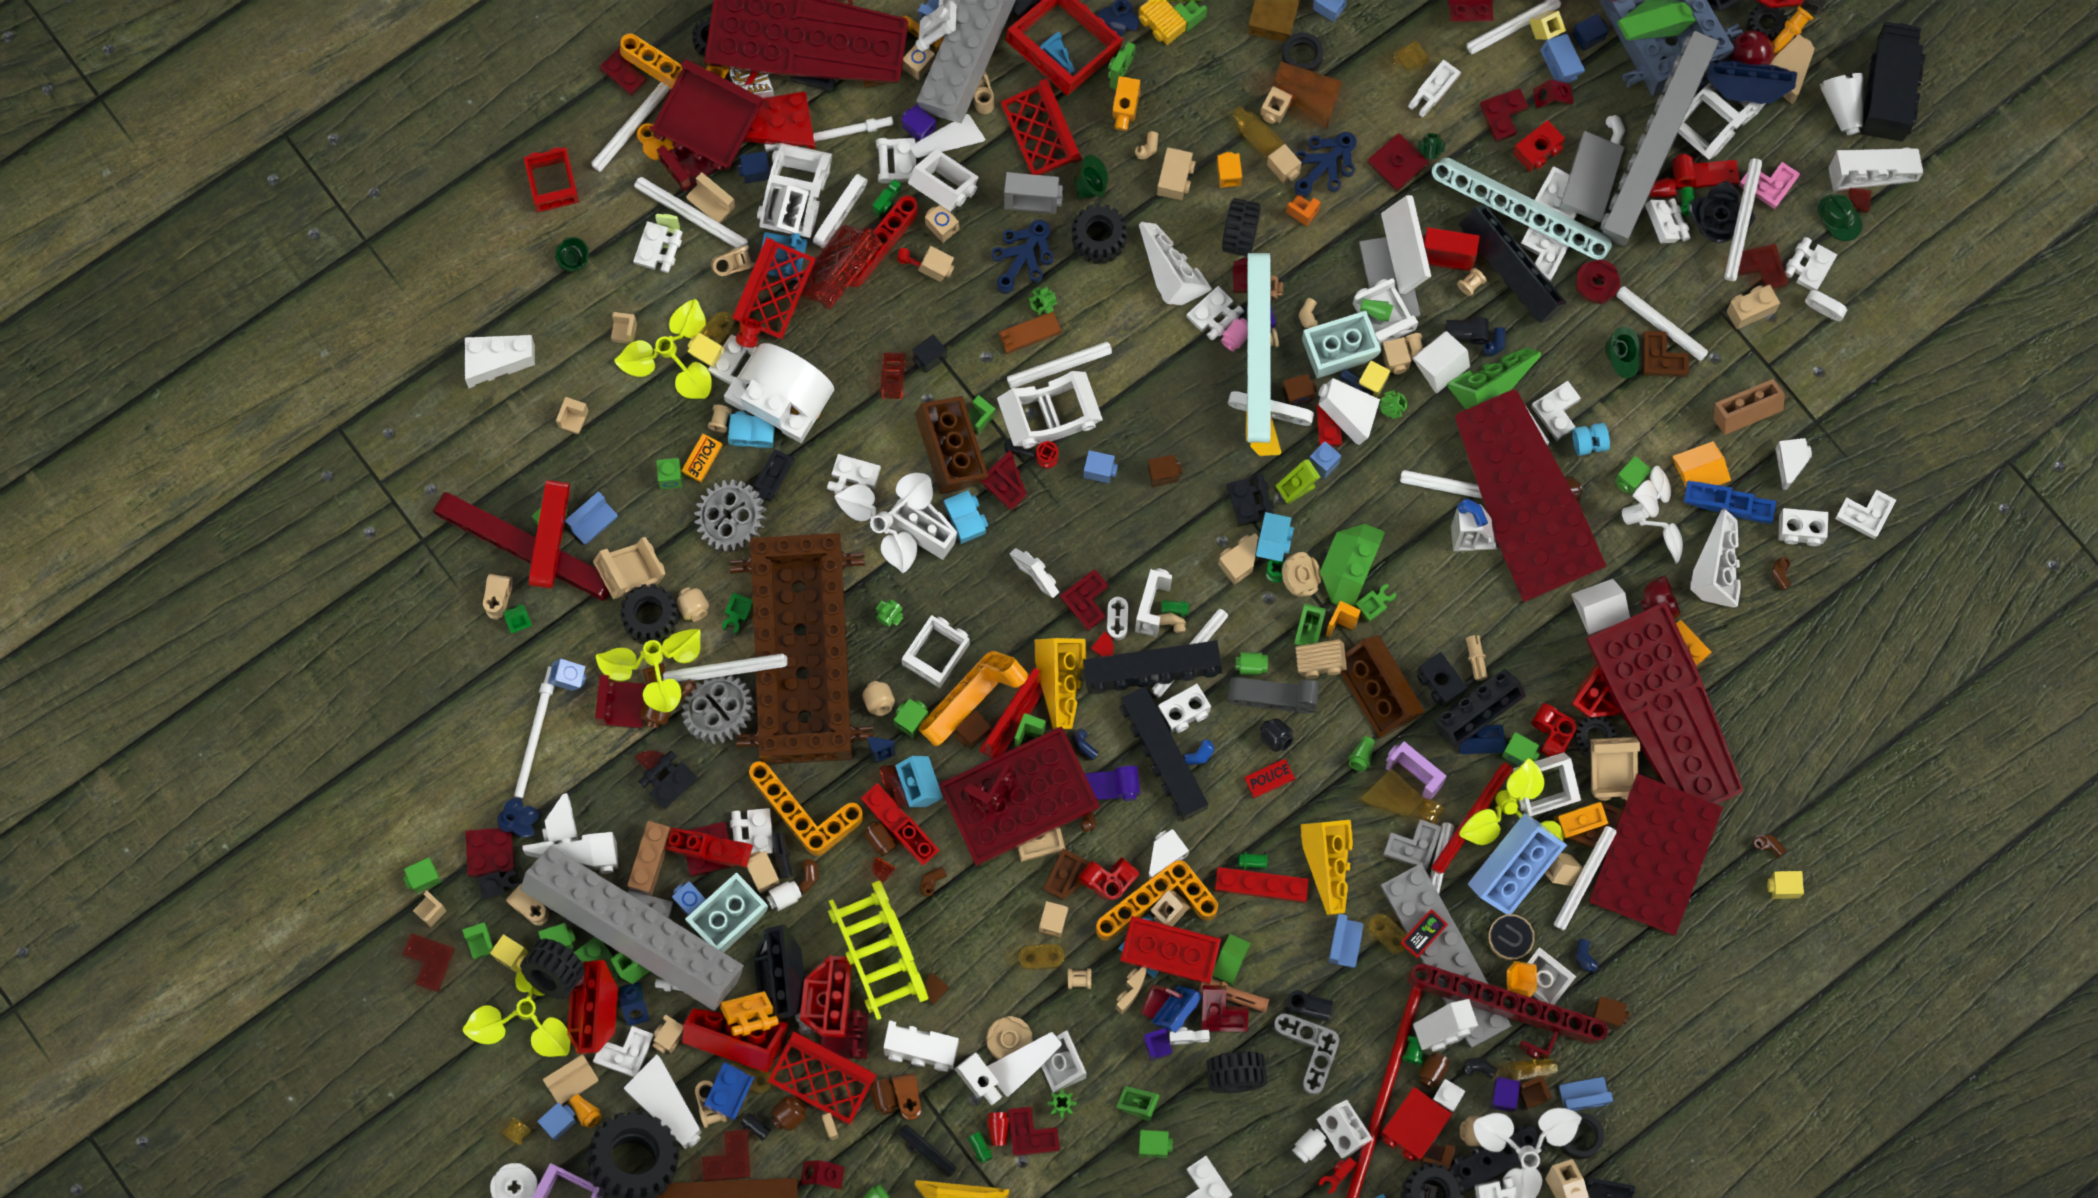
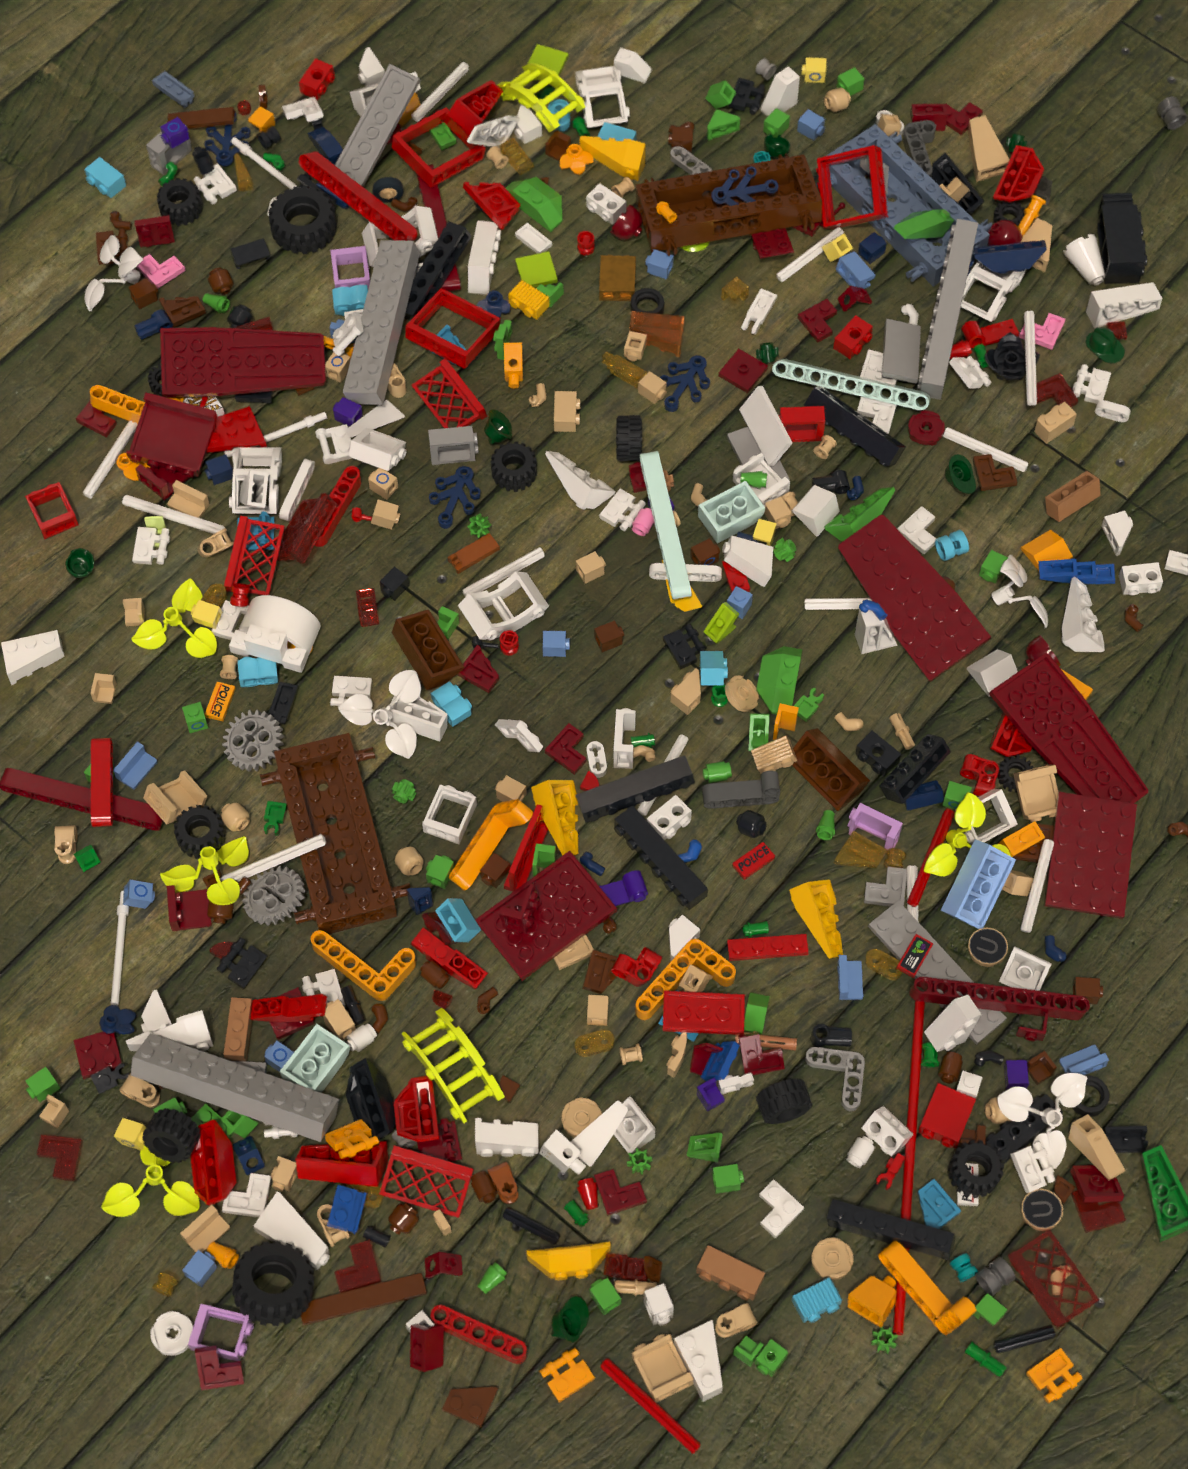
camera: 10 degrees left, 10 degrees down
bright green panel [463,922,494,959] -> none
green plate [872,179,902,218] -> none
light orange brick [1217,152,1242,188] -> none
orange panel [1286,195,1321,226] -> none
light orange panel [1507,961,1537,997] -> none
clear yellow wing [1508,1059,1558,1080] -> none
none -> tan brick [495,775,527,802]
none -> tan brick [576,551,606,584]
none -> tan arm [835,712,864,731]

